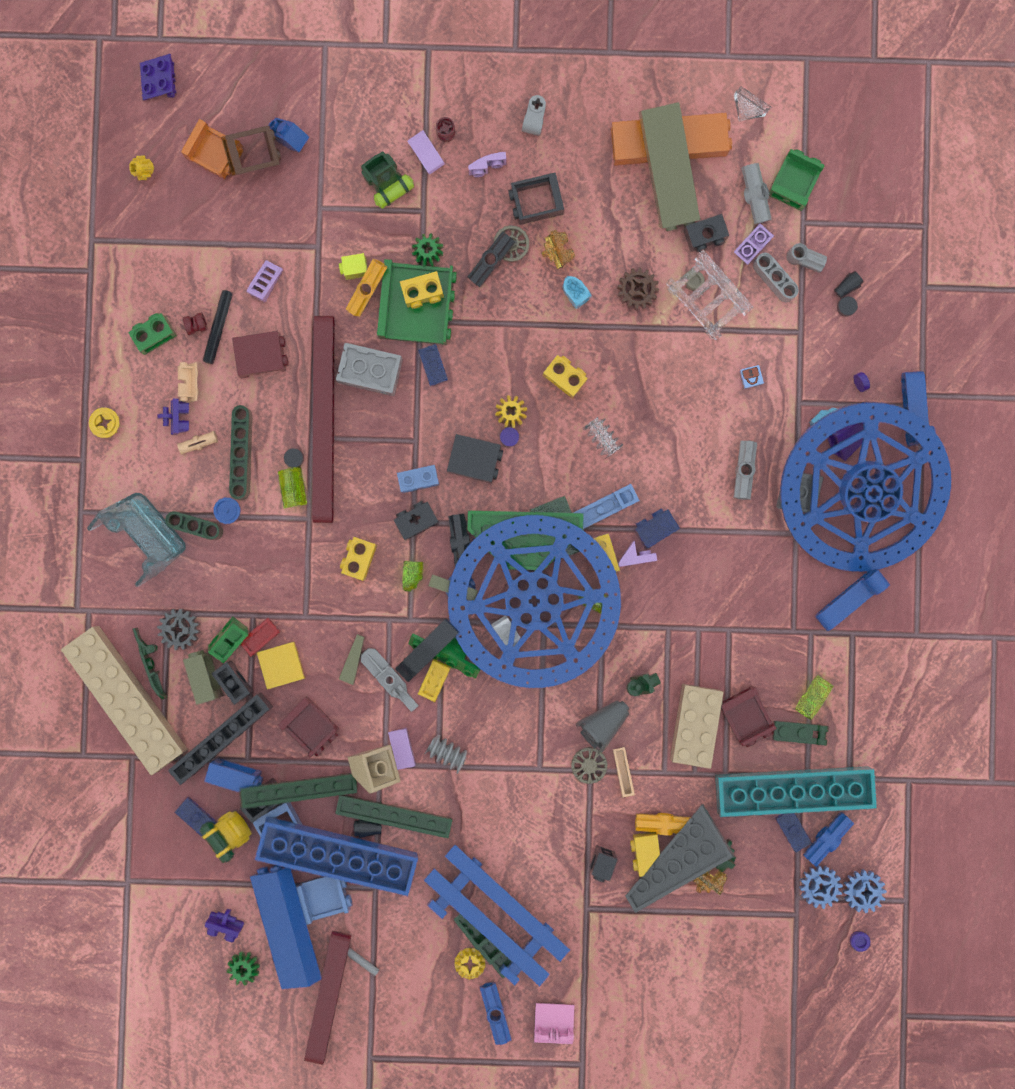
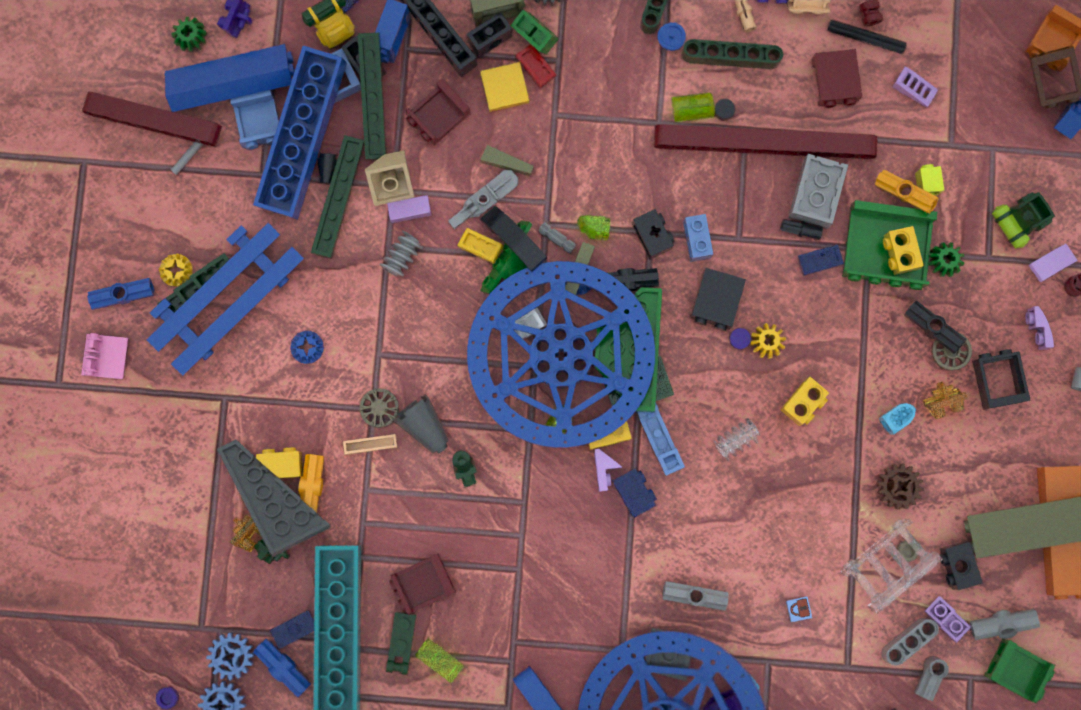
camera: 90 degrees right, 5 degrees down
yellow brick [340,537,377,581] -> none
black brick [589,845,618,882] -> none
tan brick [670,684,723,769] -> none
none -> blue gear [290,330,324,364]
none -> light grey axle [539,222,576,253]
none -> black axle [780,219,823,240]

